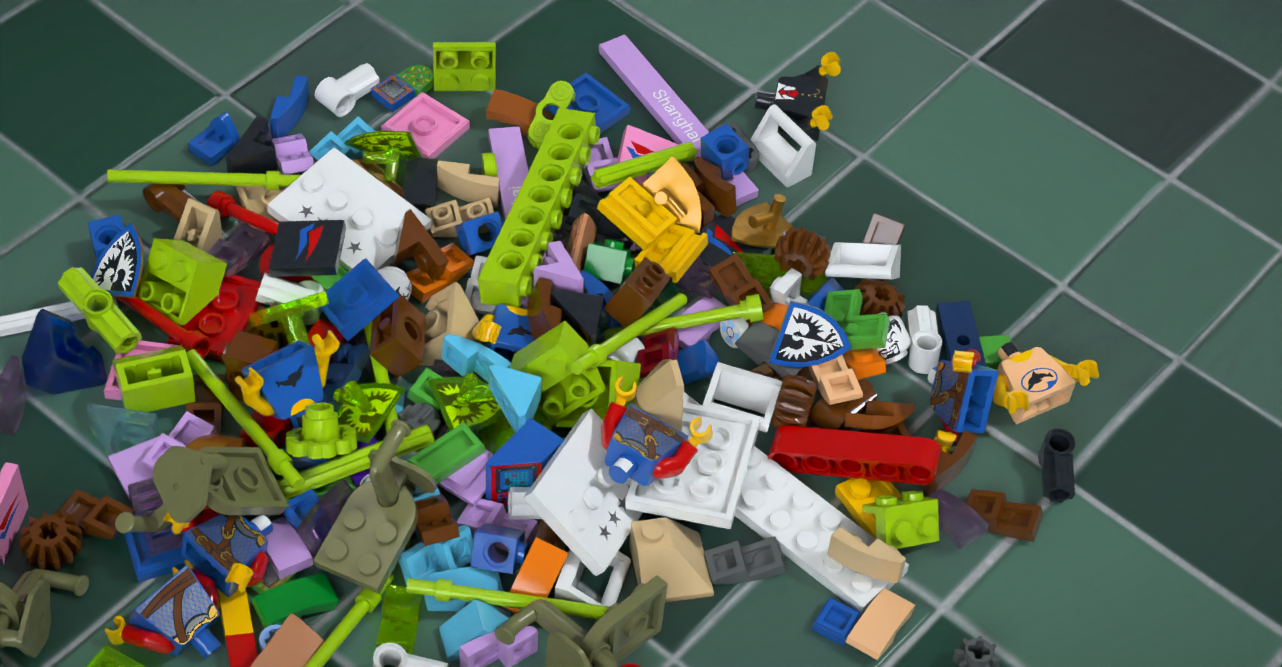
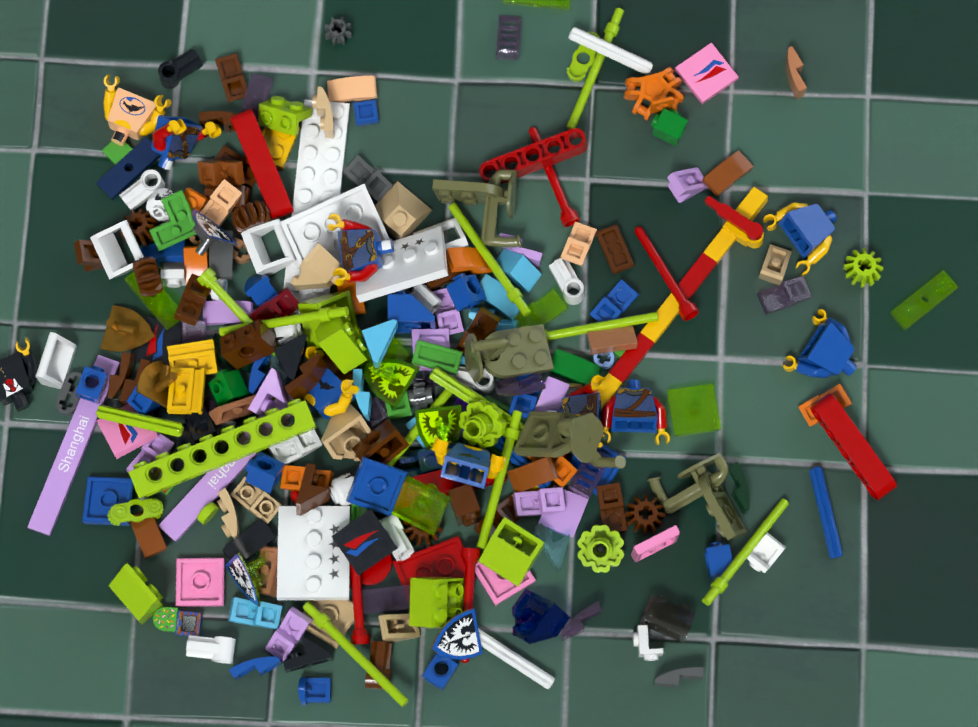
camera: 125 degrees left, 25 degrees up
lime piece [58,267,142,355] -> none
none -> lime plant [577,524,625,573]

